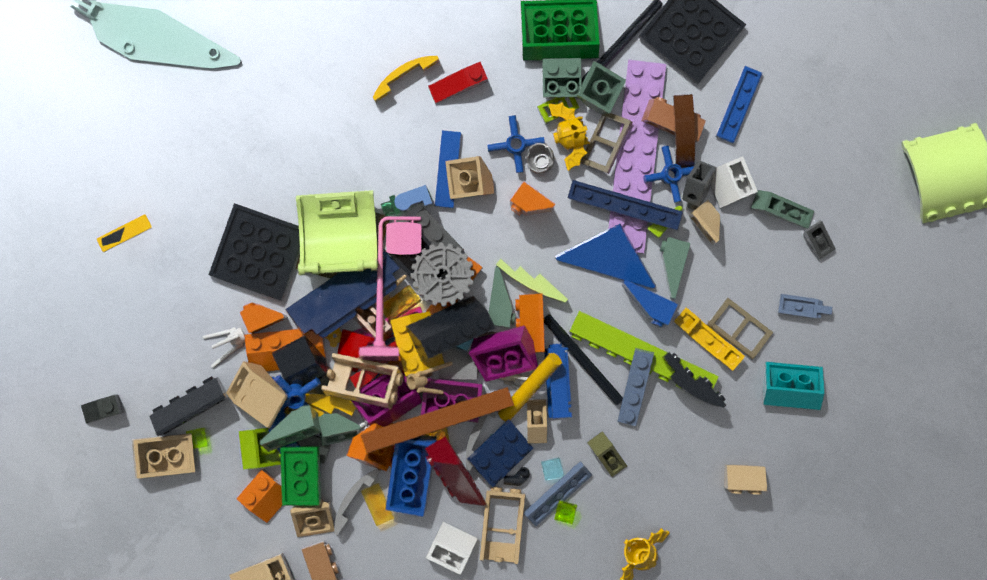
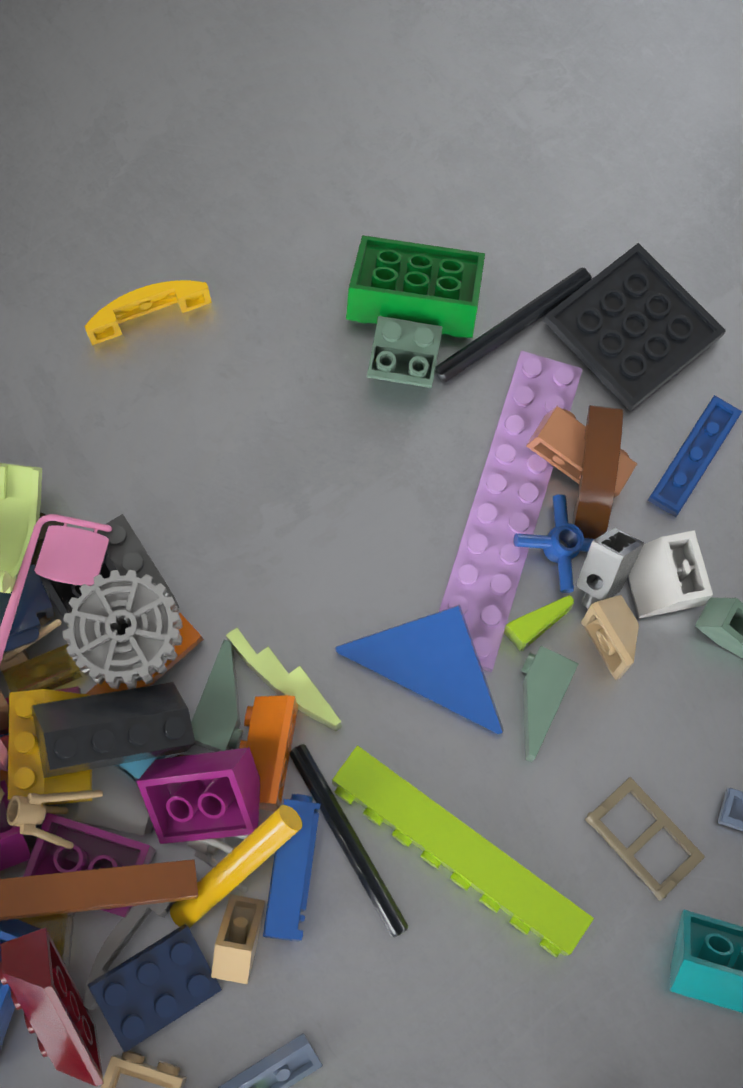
camera: 10 degrees right, 15 degrees down
medium blue hips [381,185,434,217] -> none
red slope [428,61,488,104] -> none
blue tile [434,130,461,208] -> none
tan slope [445,156,494,199] -> none
blue bar [487,115,545,173] -> none
black arm [504,467,530,486] -> none
orange slope [510,182,555,216] -> none
light grey hair [526,143,555,174] -> none
lime slope [537,97,580,125] -> none
clear light blue tile [541,457,564,481] -> none
yellow helmet [549,102,590,171] -> none
dark blue plate [567,180,684,231] -> none
sand green slope [577,61,626,114] -> none
dark tan window [580,113,632,174] -> none
olive slope [587,431,627,477] -> none
sand blue plate [617,348,654,426] -> none
blue slope [622,279,678,328] -> none
black slope [662,352,726,408] -> none
yellow slope [674,307,745,371] -> none

